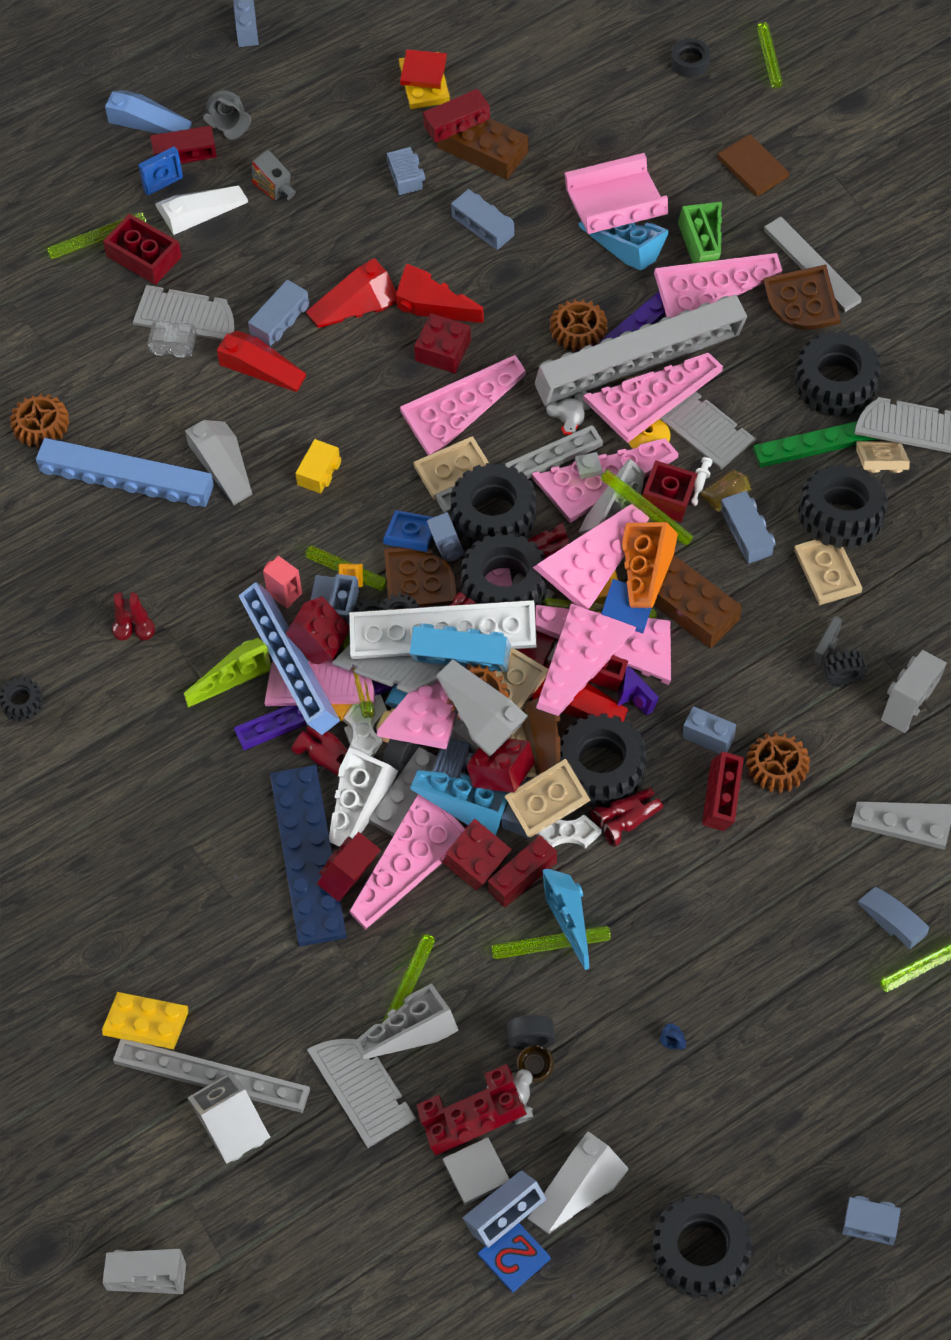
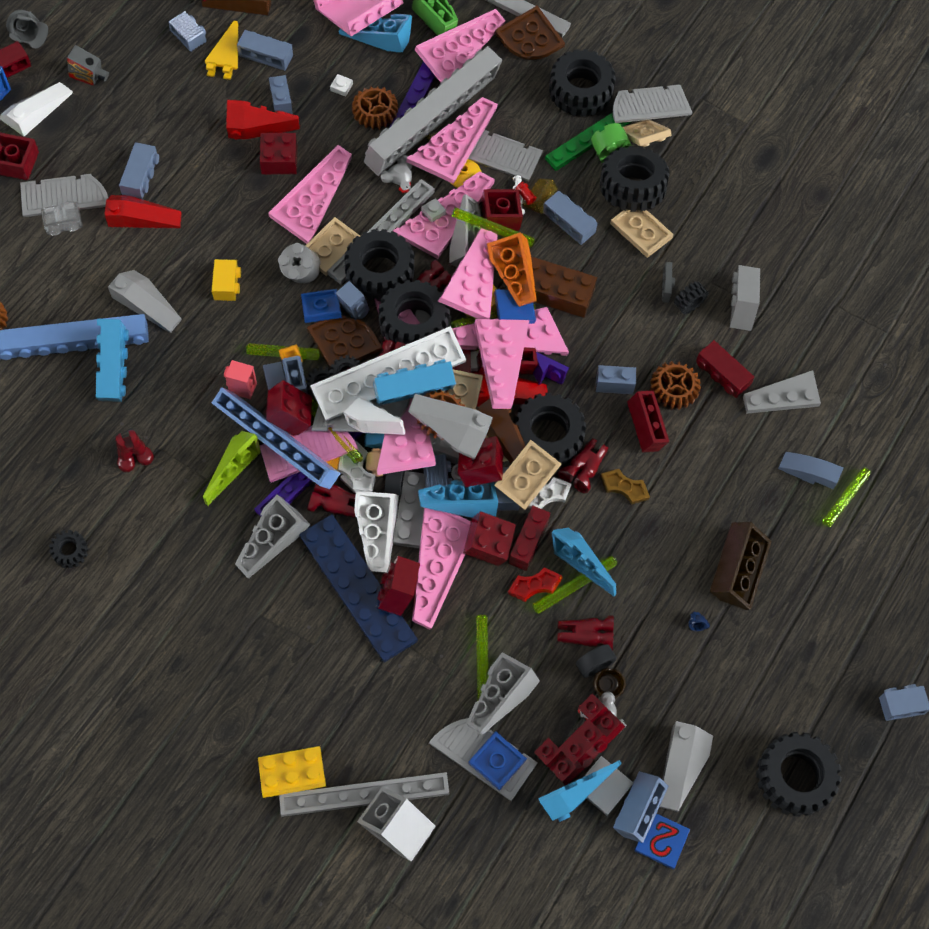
camera: 30 degrees left, 5 degrees up
red wedge [306,258,397,328] -> none
none -> dark azure wedge [96,319,129,402]
none -> yellow flag [205,21,238,80]
none -> light grey wedge [235,494,310,578]
none -> sand blue brick [269,75,293,114]
none -> light grey brick [278,243,321,284]
none -> white plate [330,74,353,97]
none -> white slope [344,397,406,435]
none -> blue tile [468,731,527,791]
none -> red tile [508,567,562,602]
none -> red pin [515,182,537,205]
none -> dark azure wedge [538,760,621,822]
none -> dark red piece [557,615,614,651]
none -> bright green brick [591,123,632,163]
none -> pearl gold tile [600,469,650,505]
none -> dark red brick [696,340,755,398]
none -> dark brown slope [710,522,772,610]

